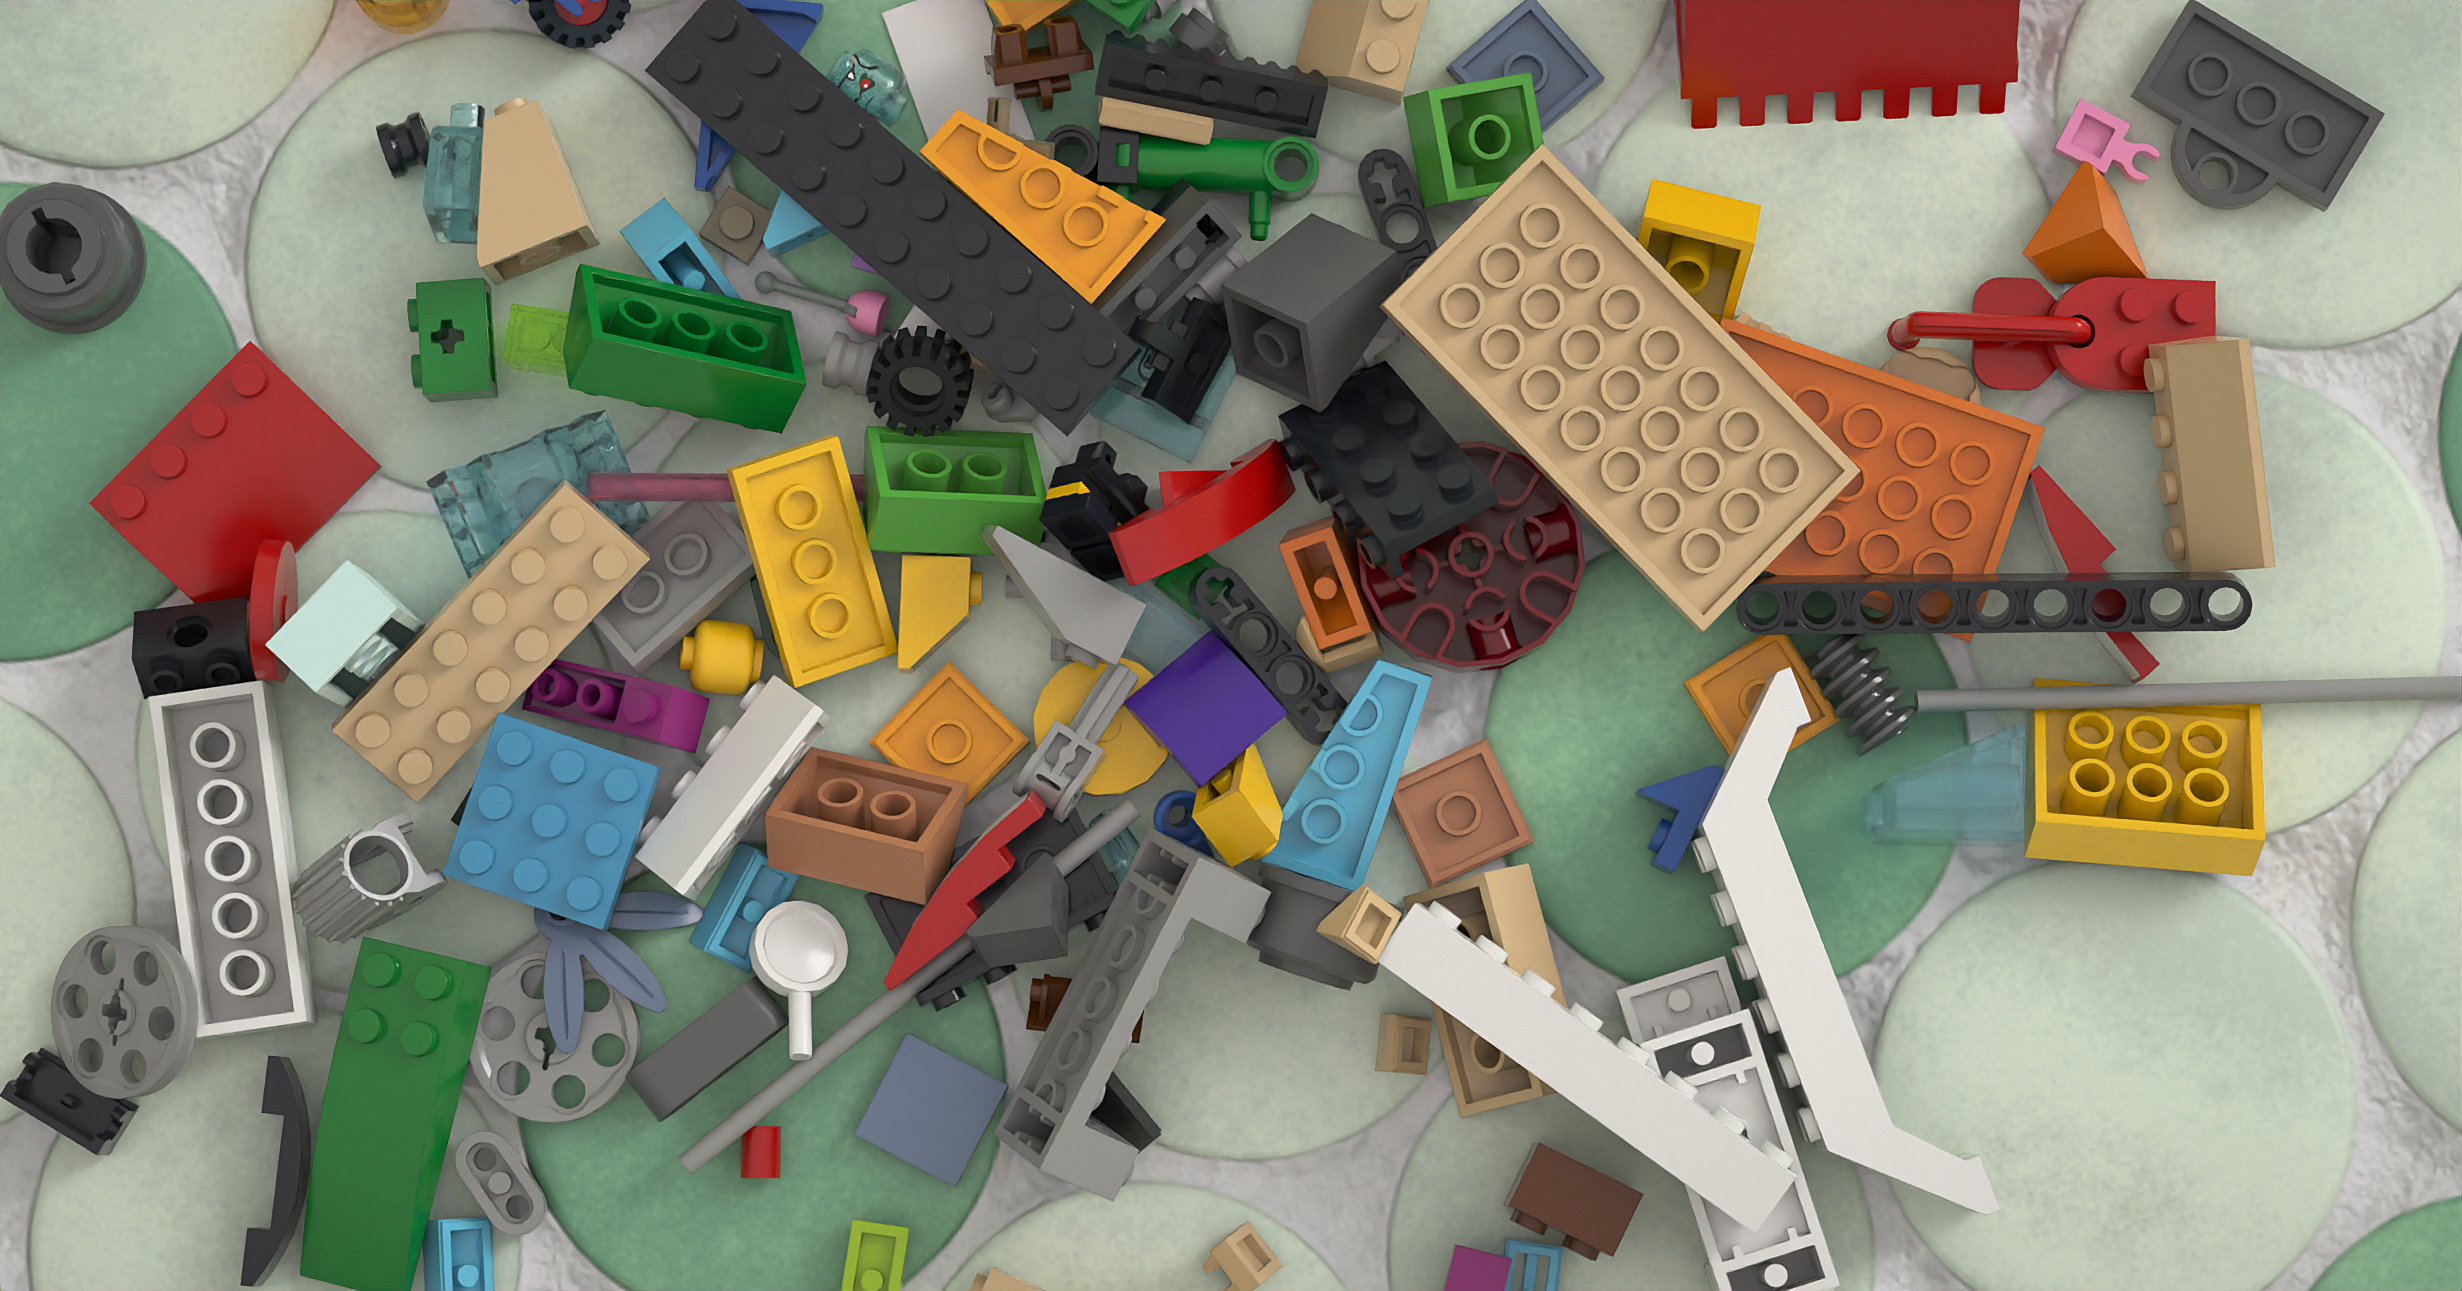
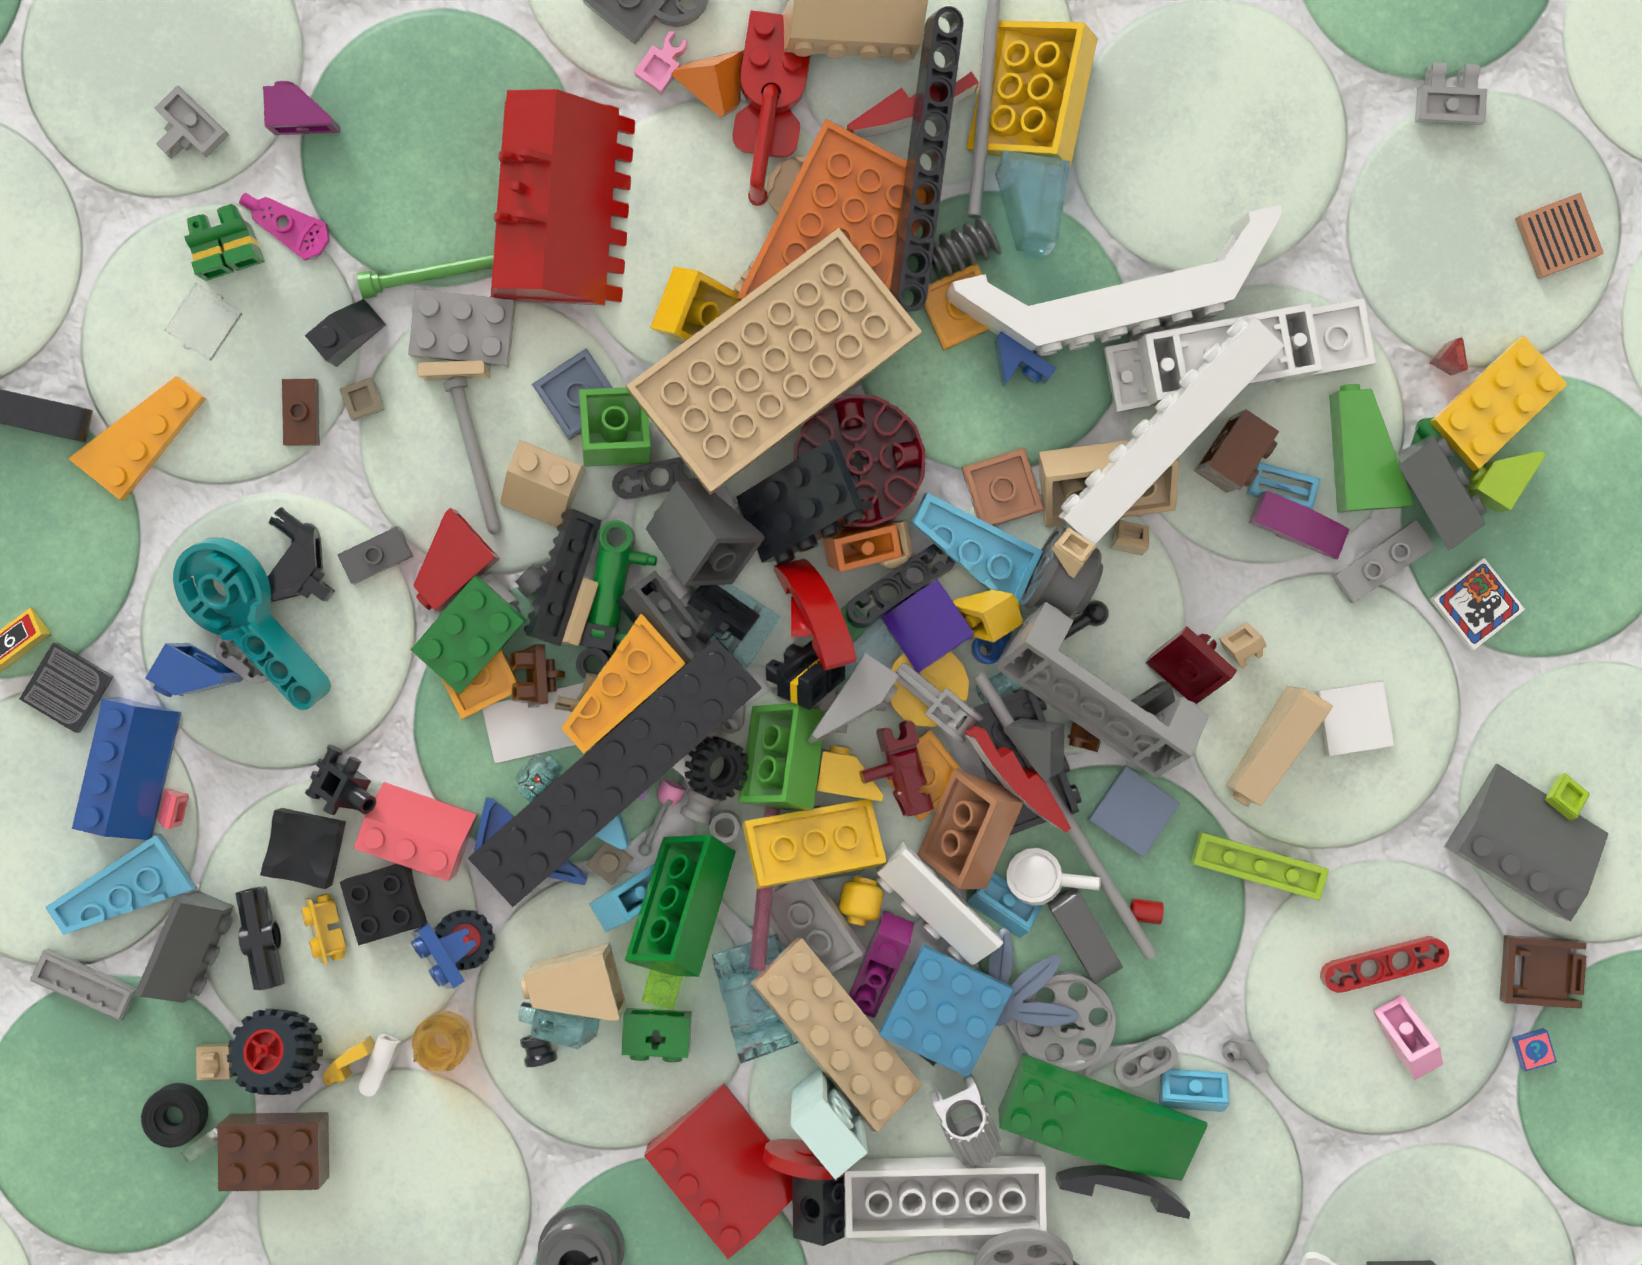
camera: 80 degrees left, 5 degrees up
none -> light grey beam [710,810,741,843]
none -> dark red piece [860,720,934,817]
none -> black bar [1064,600,1109,640]
none -> dark red tile [1145,626,1237,704]

